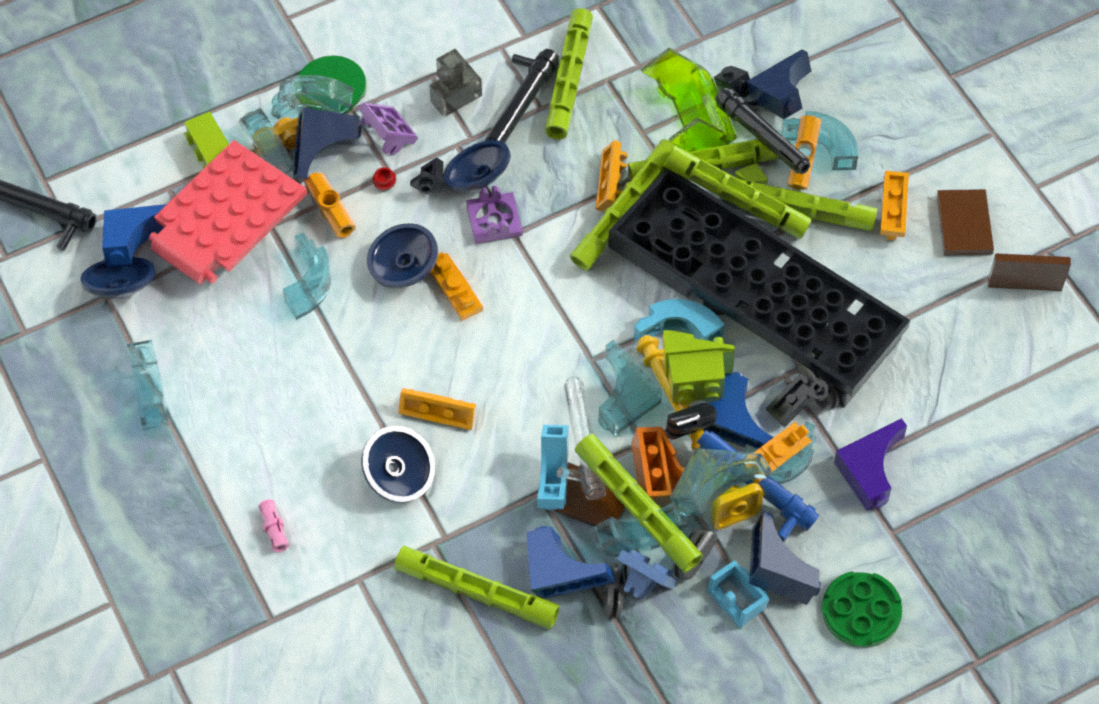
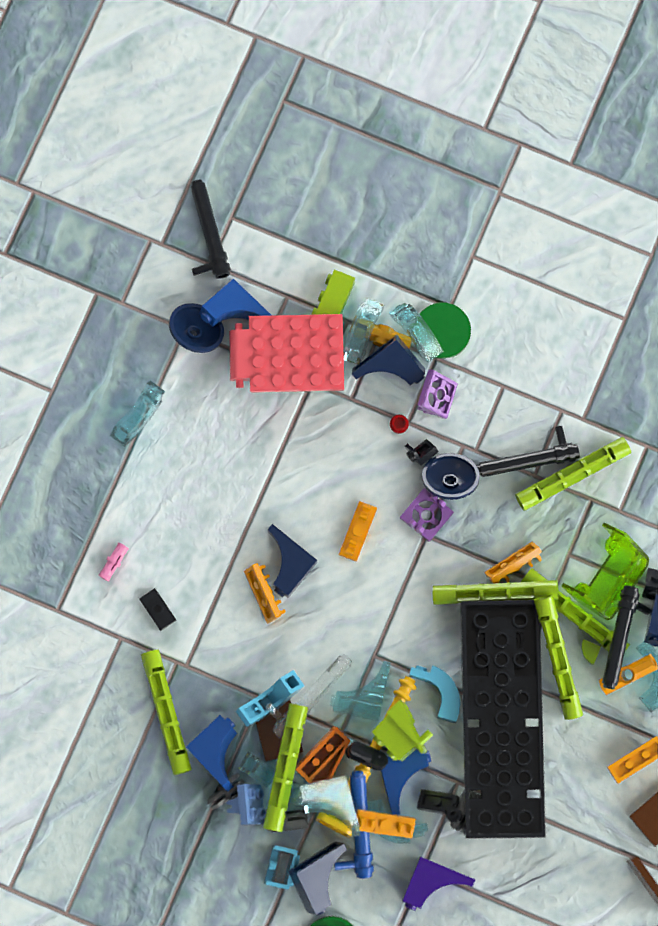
camera: 50 degrees right, 20 degrees up
clear light blue arch [282,233,331,320] -> none
light orange piece [304,172,356,239] -> none
dark blue dish [361,426,435,503] -> none
dark blue dish [367,223,438,288] -> none
clear smoke brick [429,48,482,117] -> none
lime piece [721,179,878,232] -> none
none -> black plate [139,588,177,631]
none -> dark blue arch [268,524,317,598]

